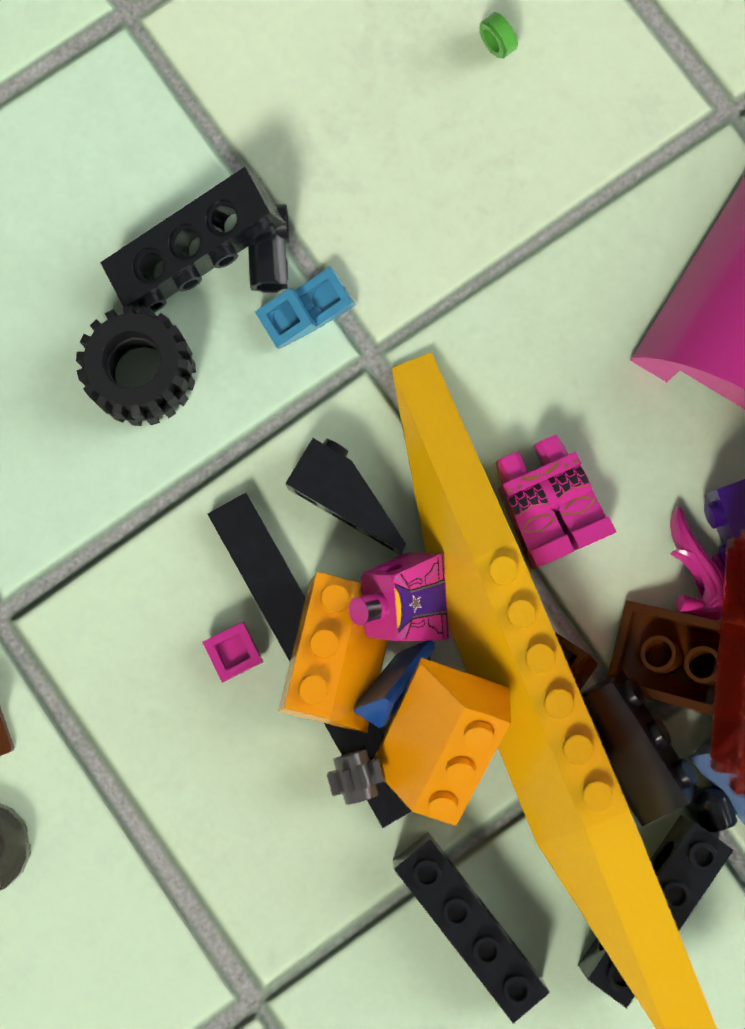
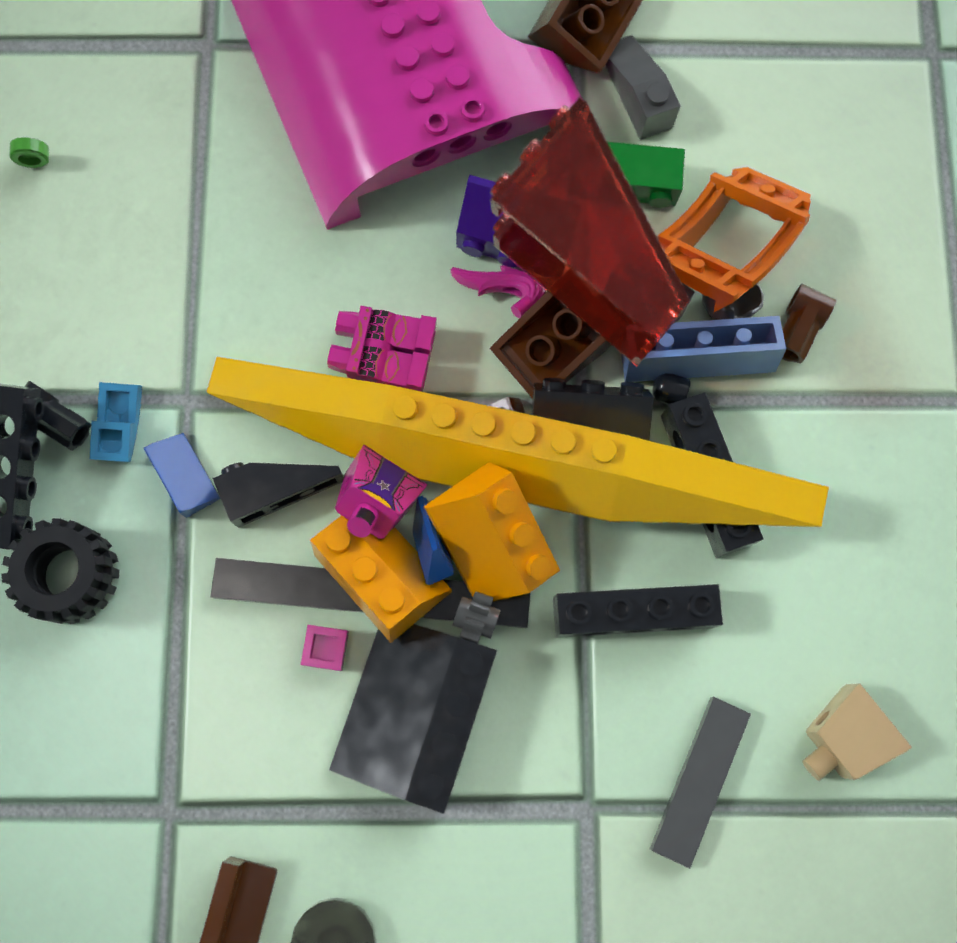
camera: 60 degrees left, 5 degrees down
none -> slope [144,433,221,518]
none -> black slope [329,624,497,814]

